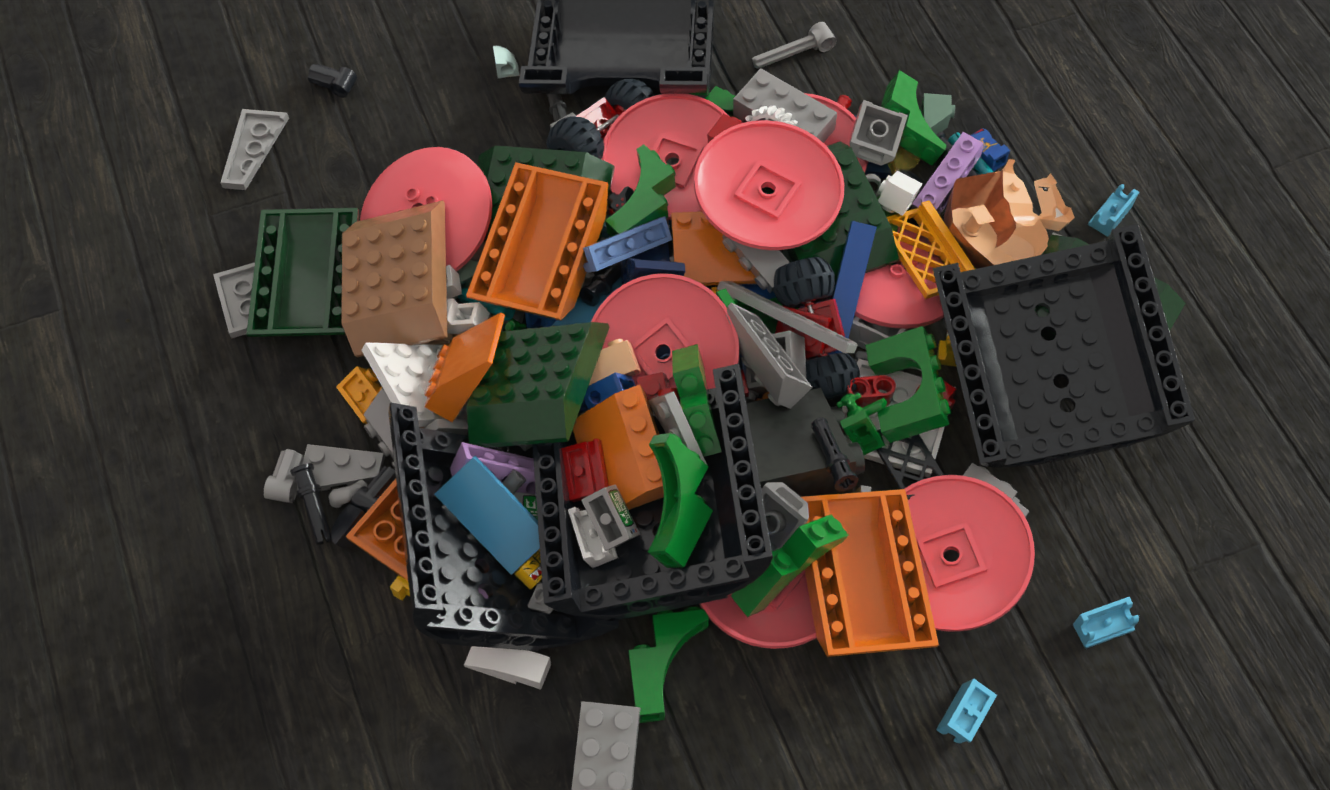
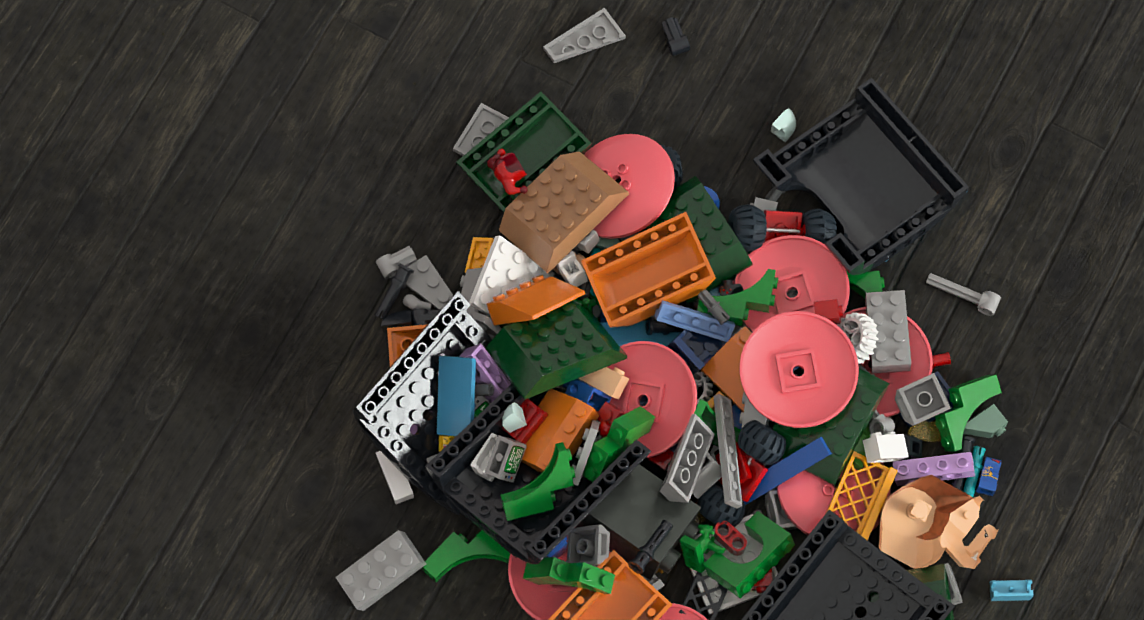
camera: 50 degrees right, 10 degrees up
none -> piece [487,149,528,195]
none -> light aqua brick [502,402,527,433]
none -> dark grey axle [698,289,731,325]

